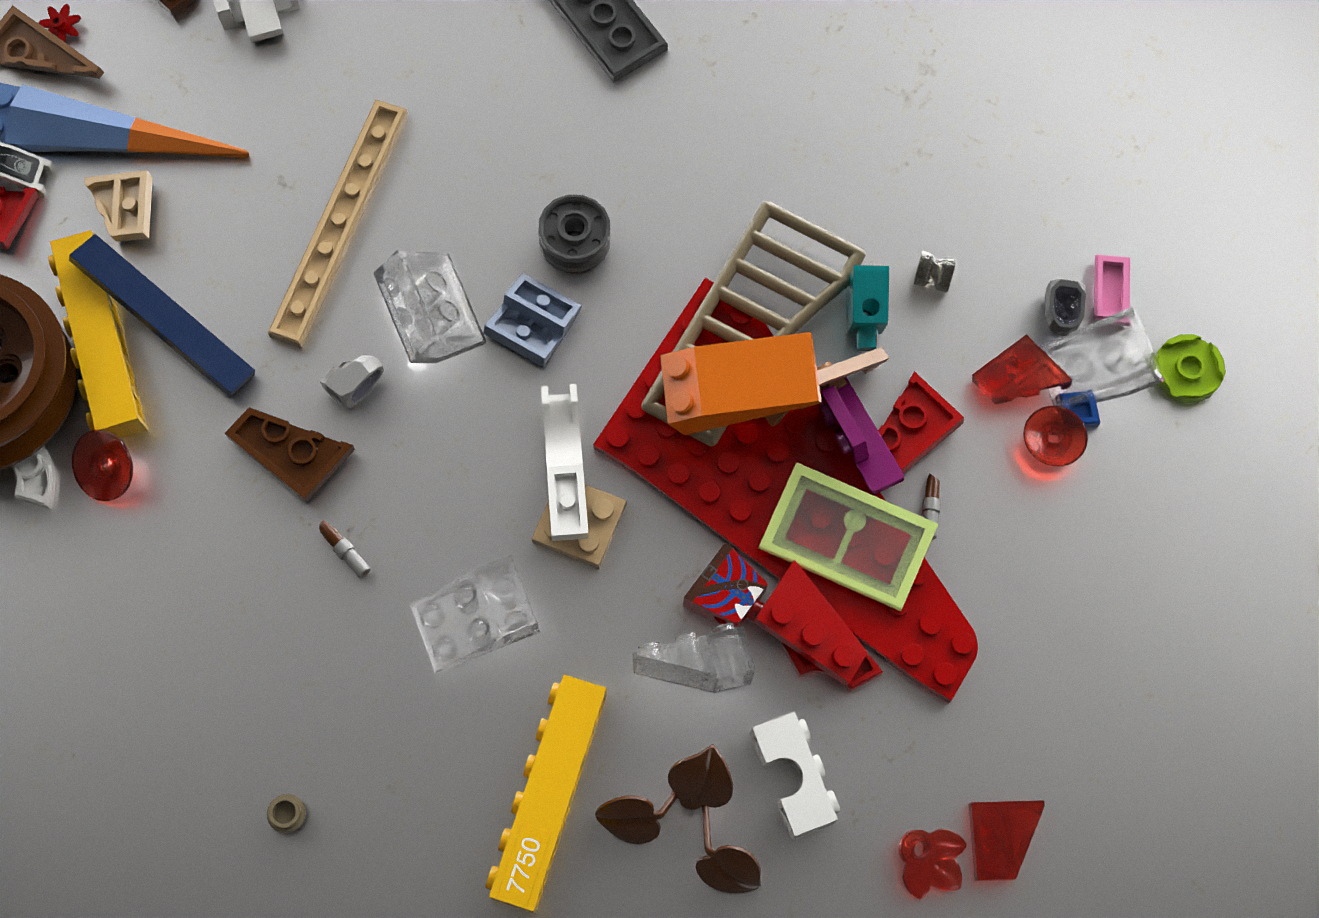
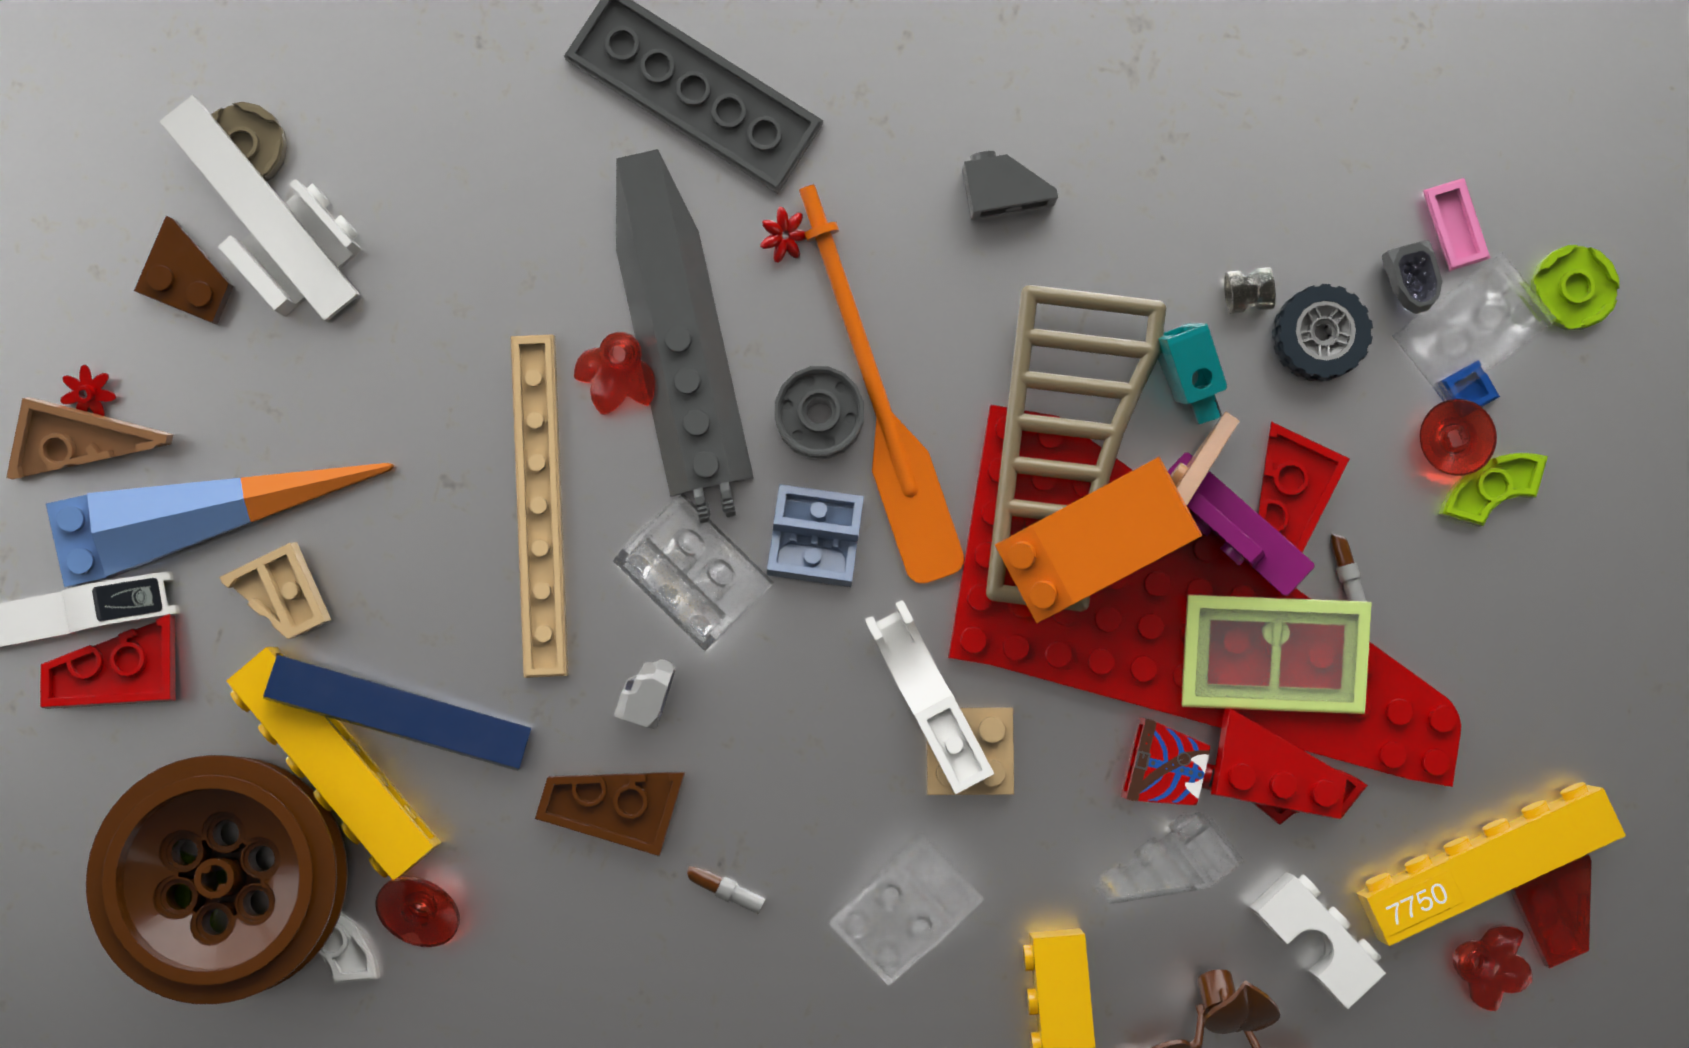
camera: 20 degrees left, 15 degrees up
clear red wing [972,334,1072,405] -> none
none -> clear red plate [574,332,655,415]
none -> dark grey hinge [616,149,754,523]
none -> red plant [760,207,807,263]
none -> orange piece [799,184,964,583]
none -> dark grey slope [962,151,1058,220]
none -> black wheel [1272,284,1373,382]
none -> yellow brick [1356,782,1626,946]
none -> lime tile [1438,453,1548,527]

